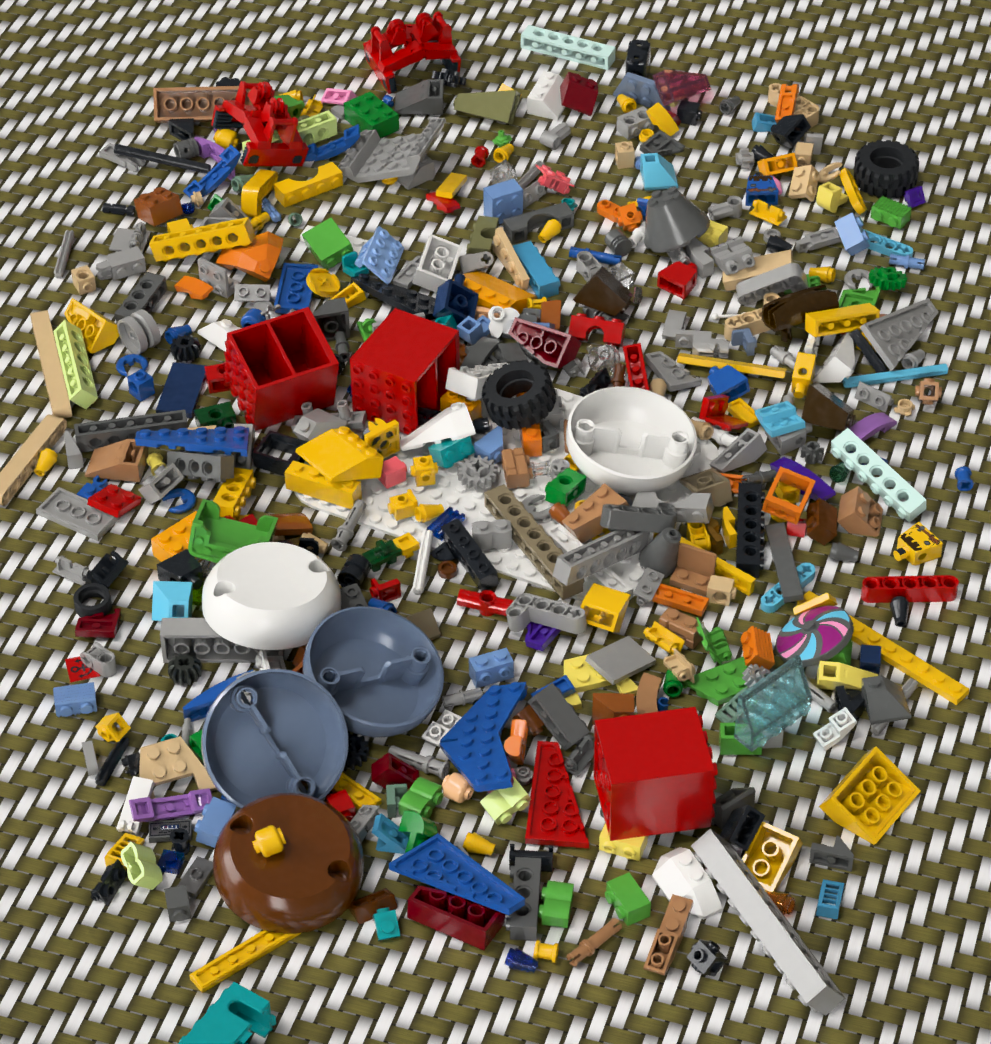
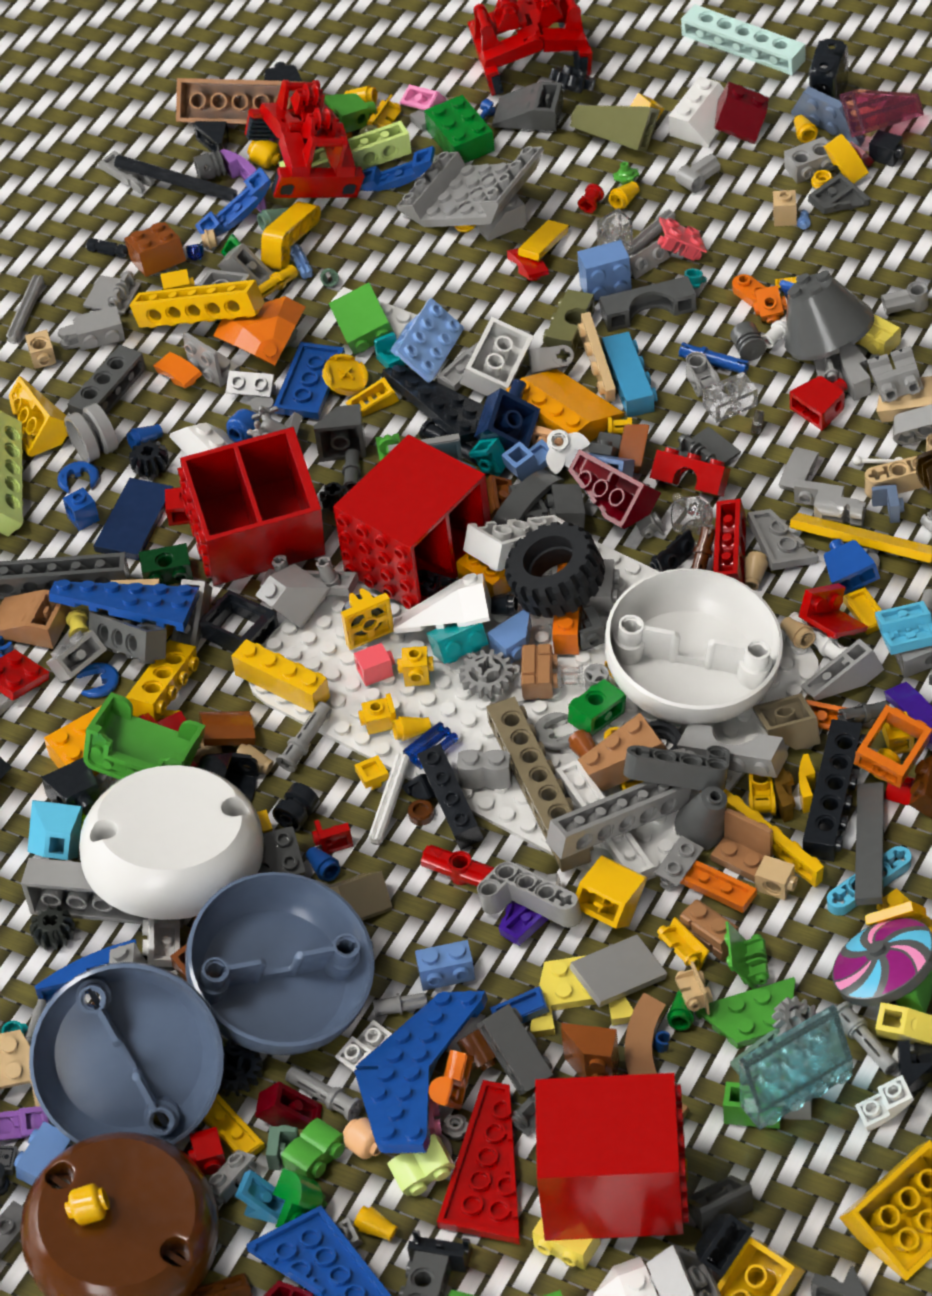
camera: 15 degrees right, 5 degrees up
yellow arch [274,162,343,207] -> none
yellow slope [296,426,384,482] -> none
dark green hips [362,539,402,572] -> none
yellow cone [538,219,562,243] -> none
dark brown slope [573,266,633,316] -> none
medium azure slope [640,153,678,191] -> none
orange brick [741,626,775,670] -> none

